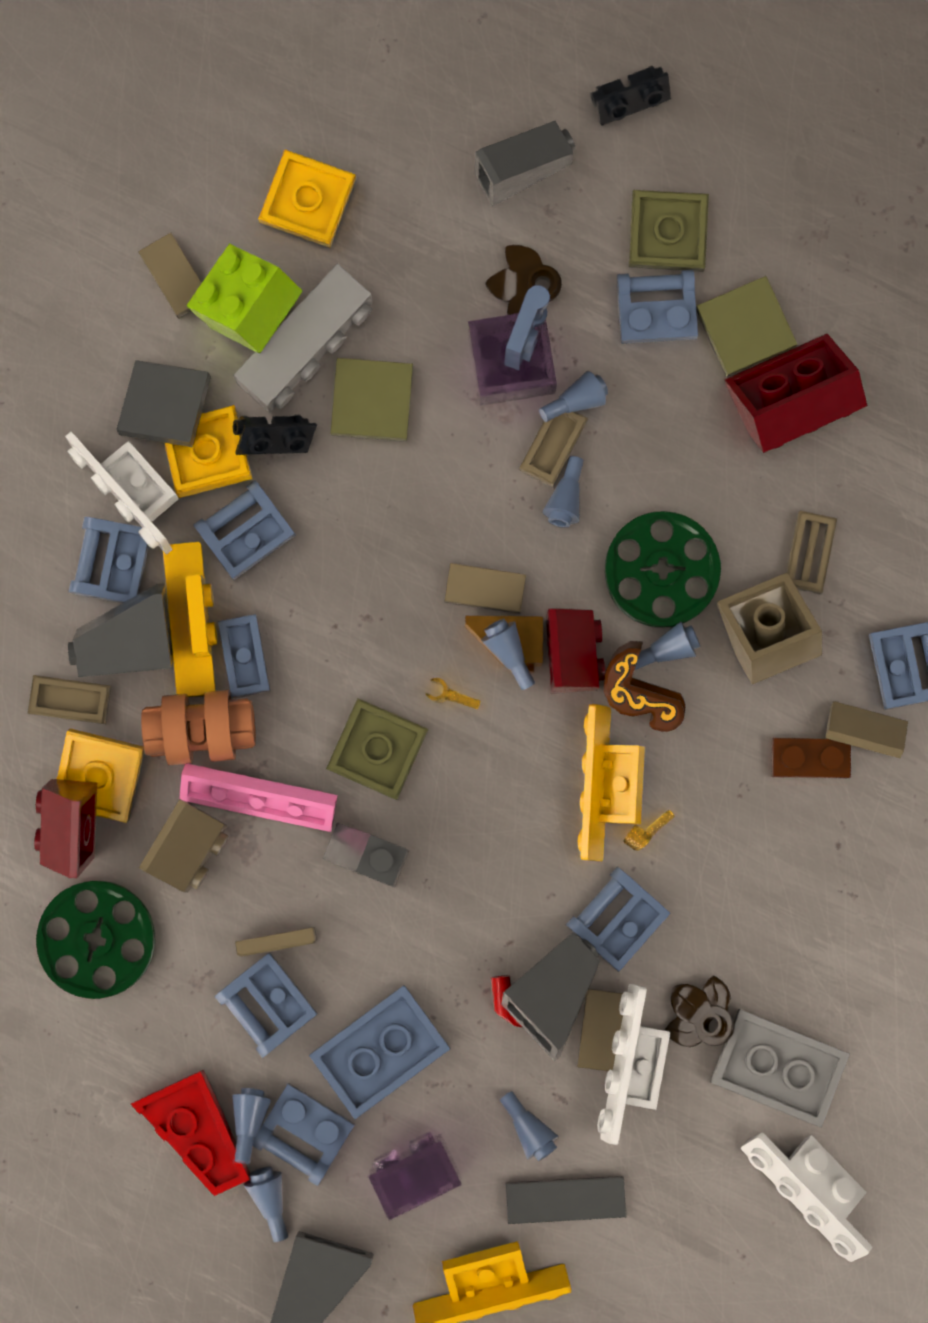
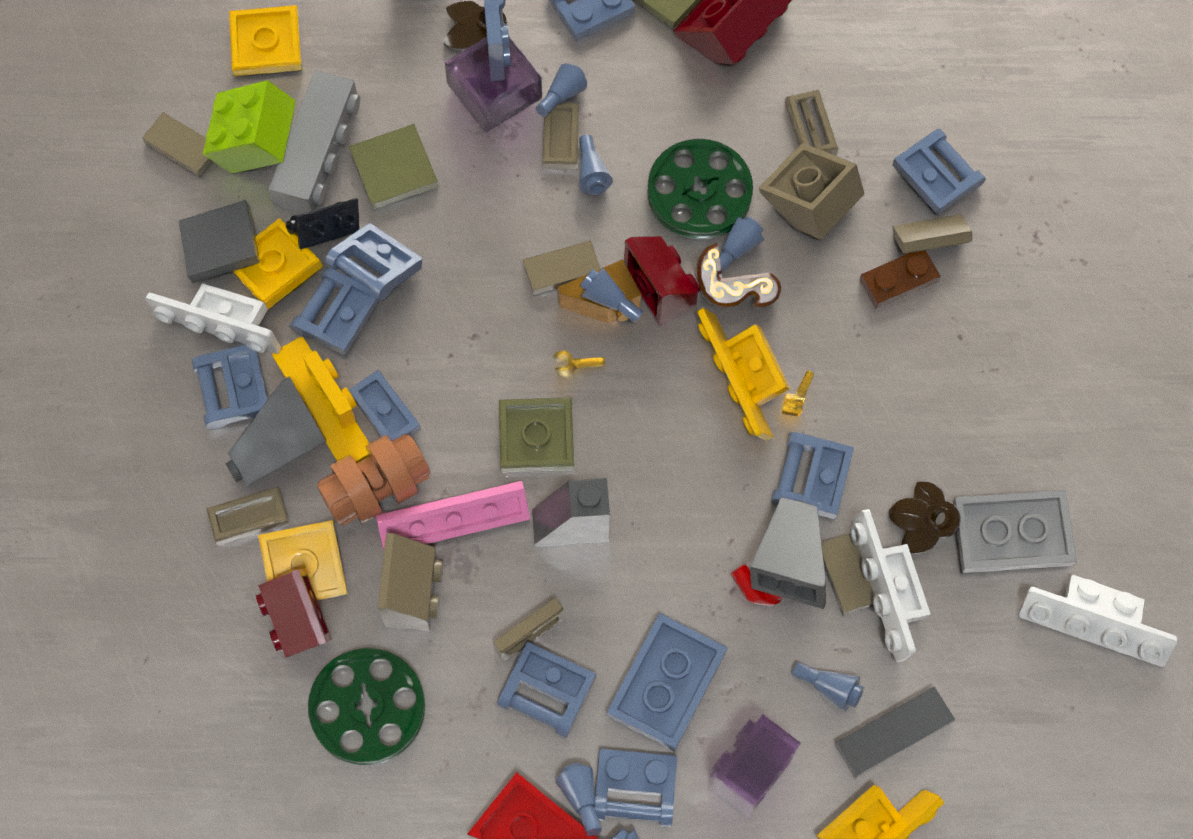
camera: 25 degrees left, 15 degrees down
none -> sand blue plate [325,223,423,301]

